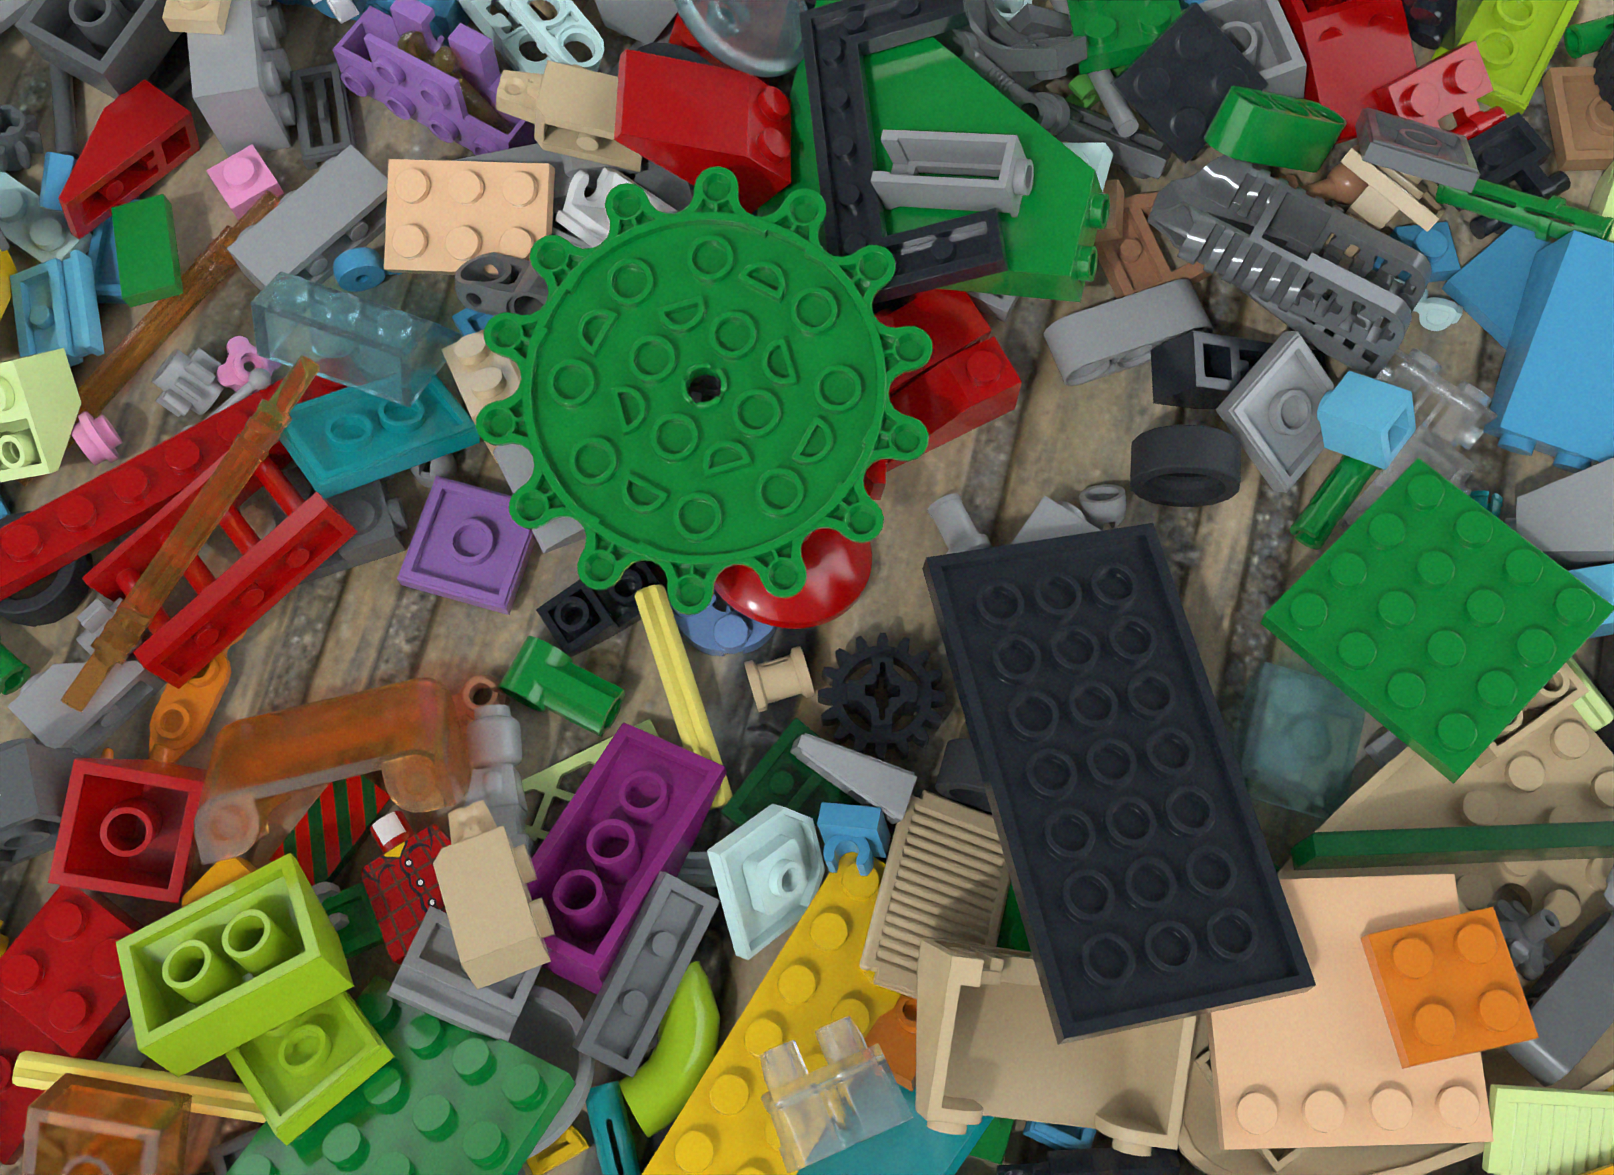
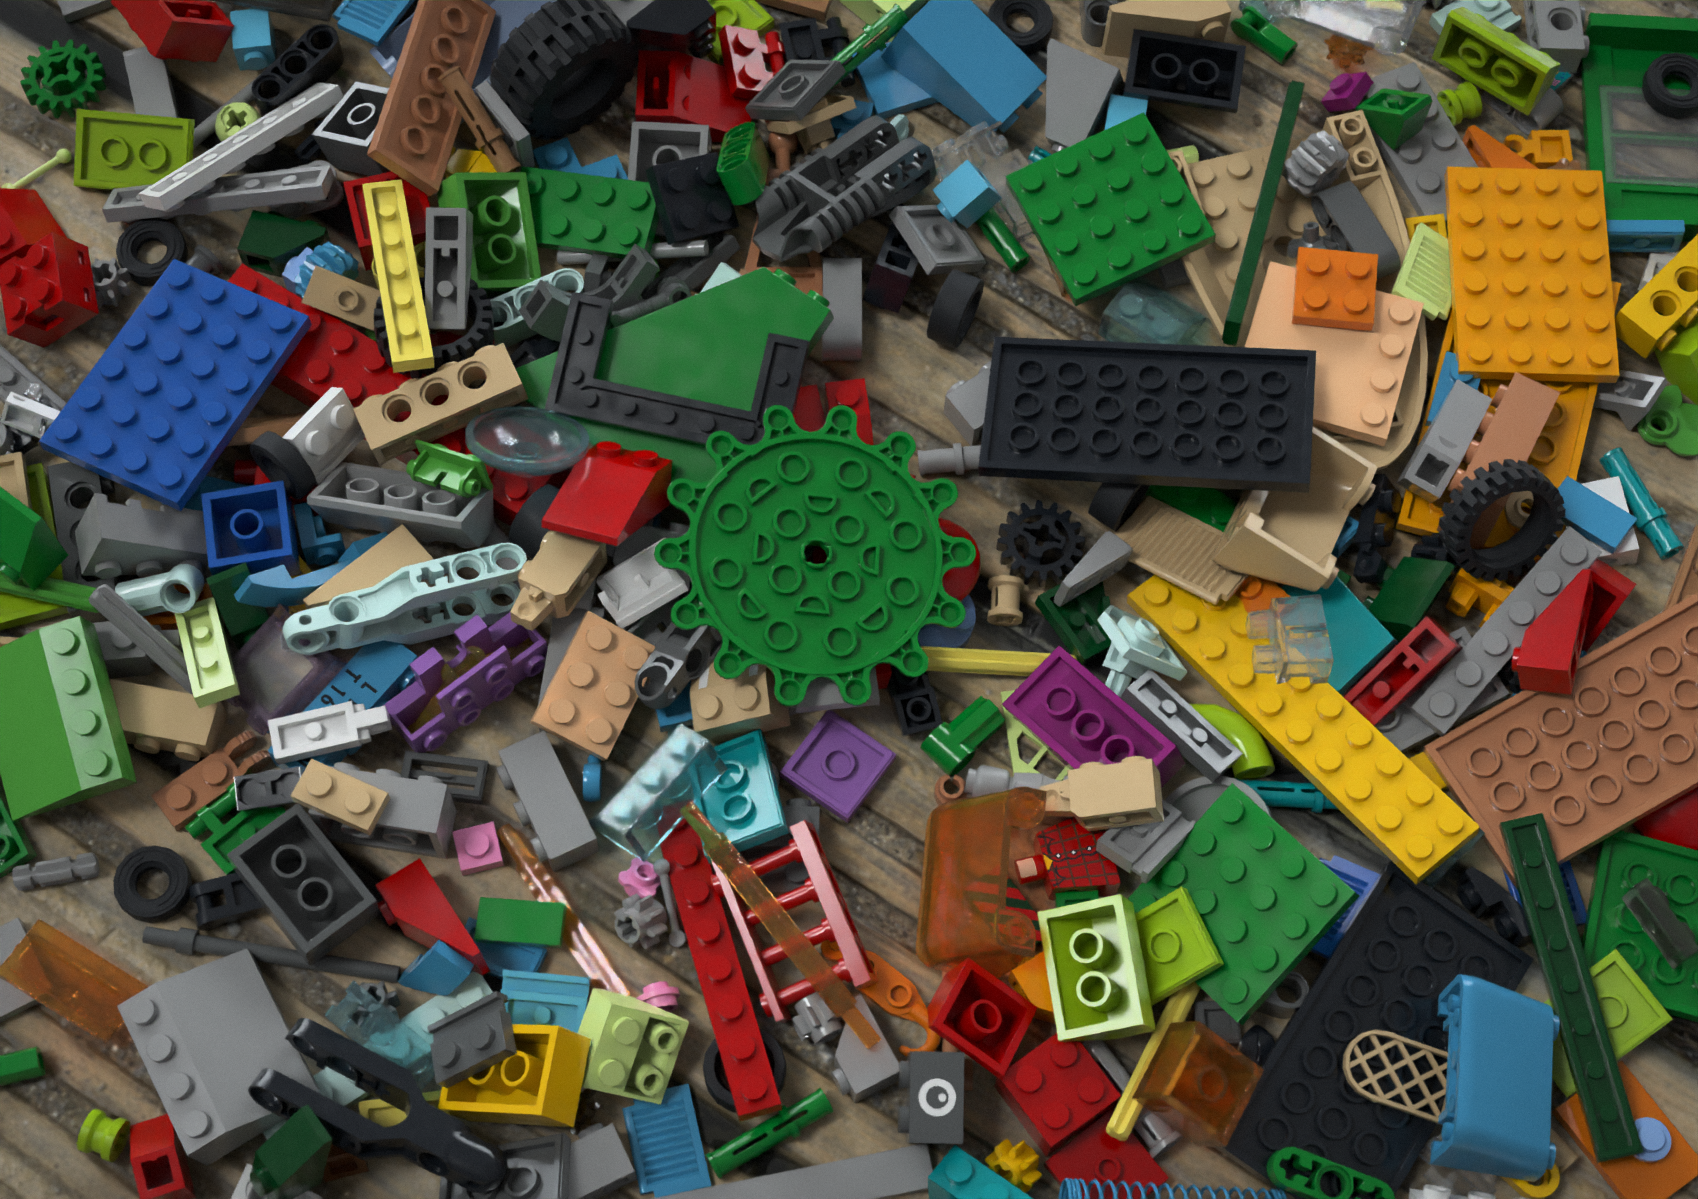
camera: 75 degrees left, 5 degrees down
dark azure tile [817,802,891,876] -> none
light grey window [870,129,1034,217] -> none
light grey hinge [1079,484,1127,531] -> none

